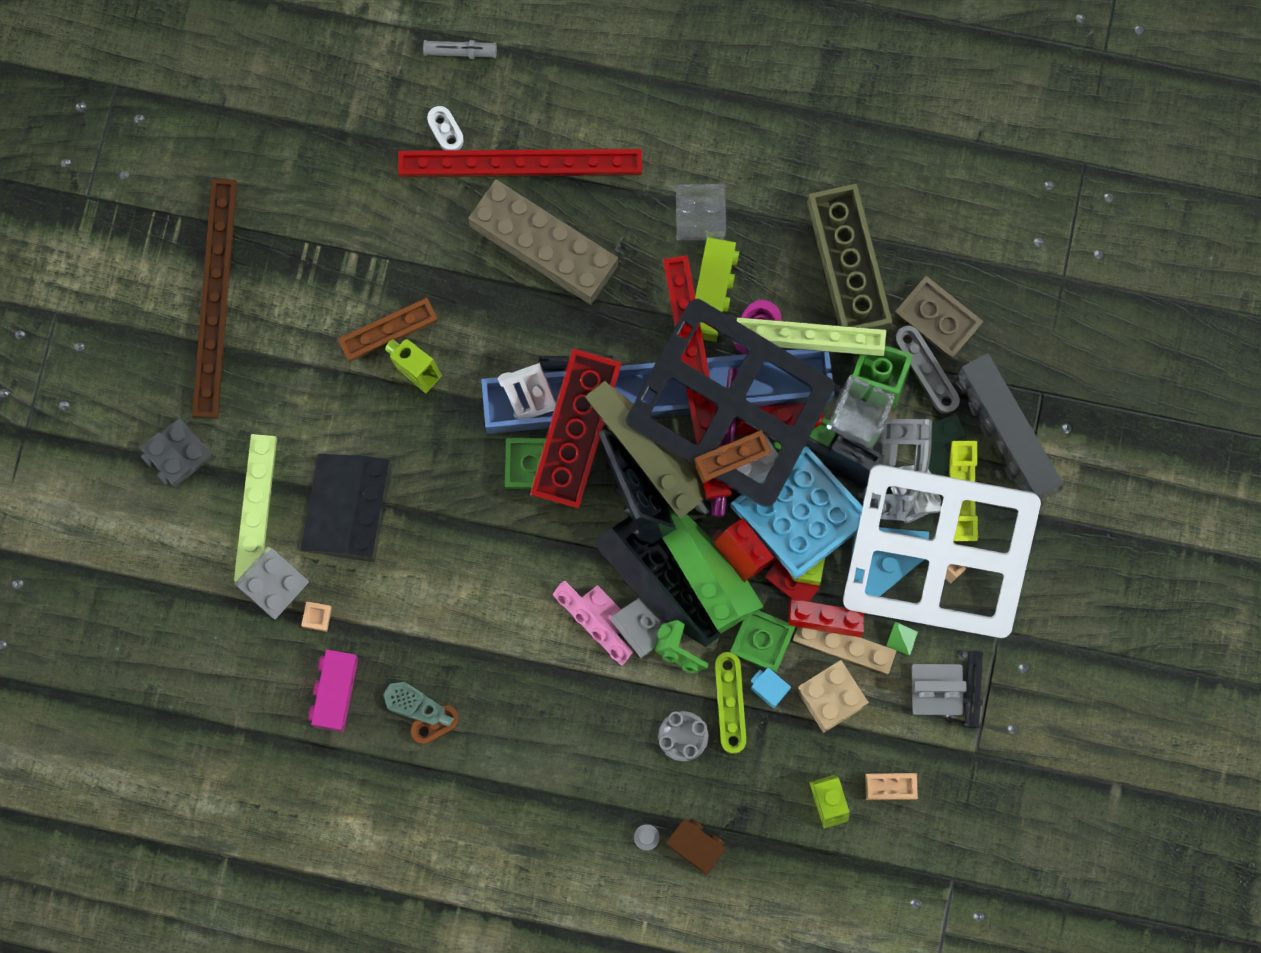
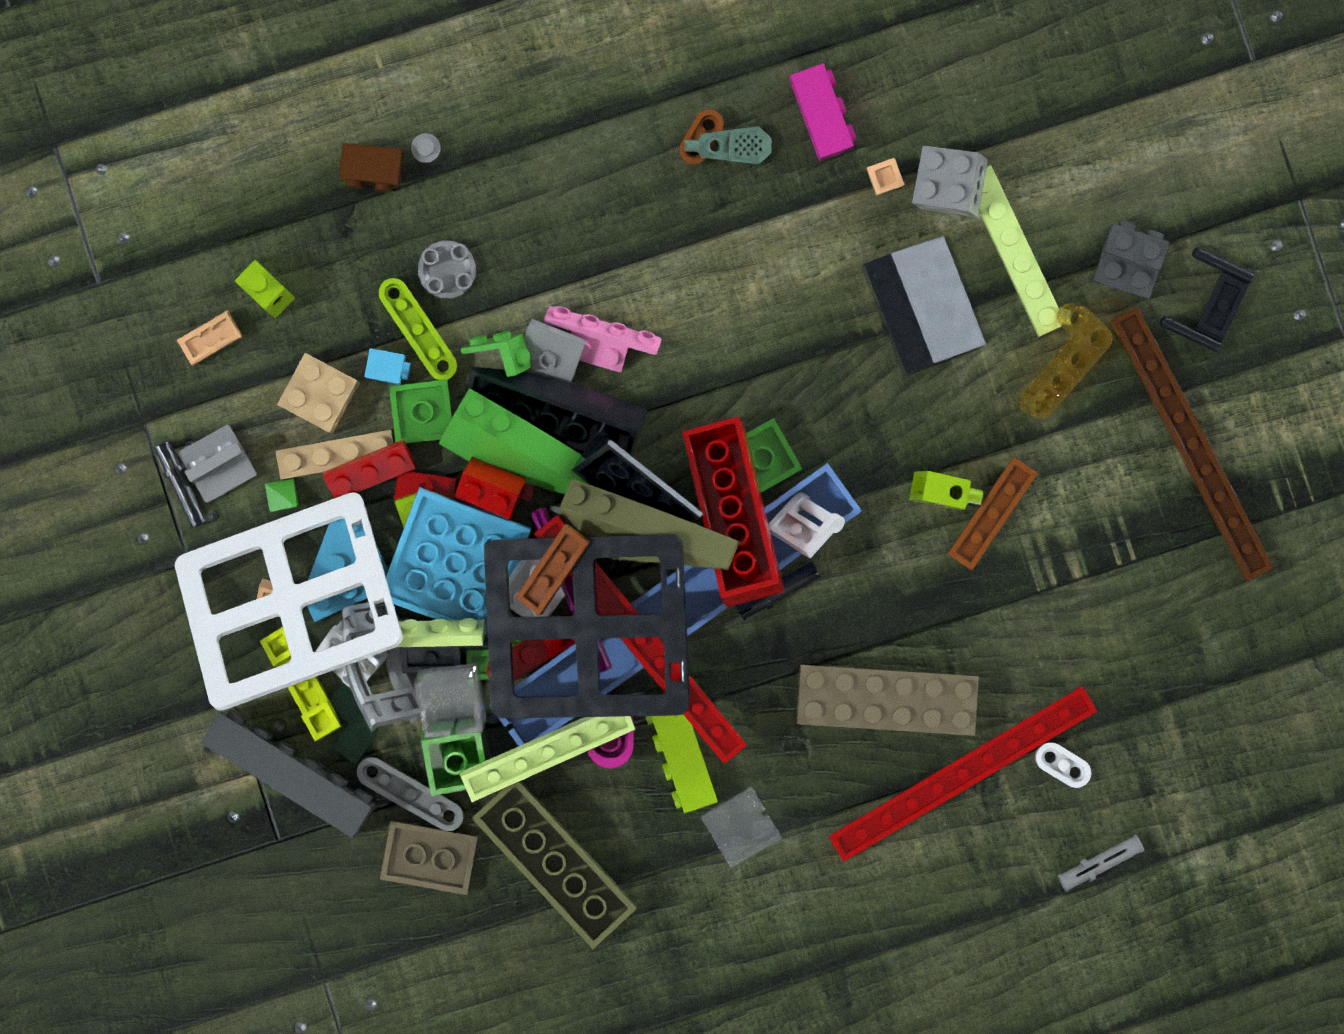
camera: 150 degrees right, 10 degrees up
none -> yellowish green plate [397,618,487,647]
none -> clear yellow beam [1019,303,1112,419]
none -> black plate [1160,247,1254,353]

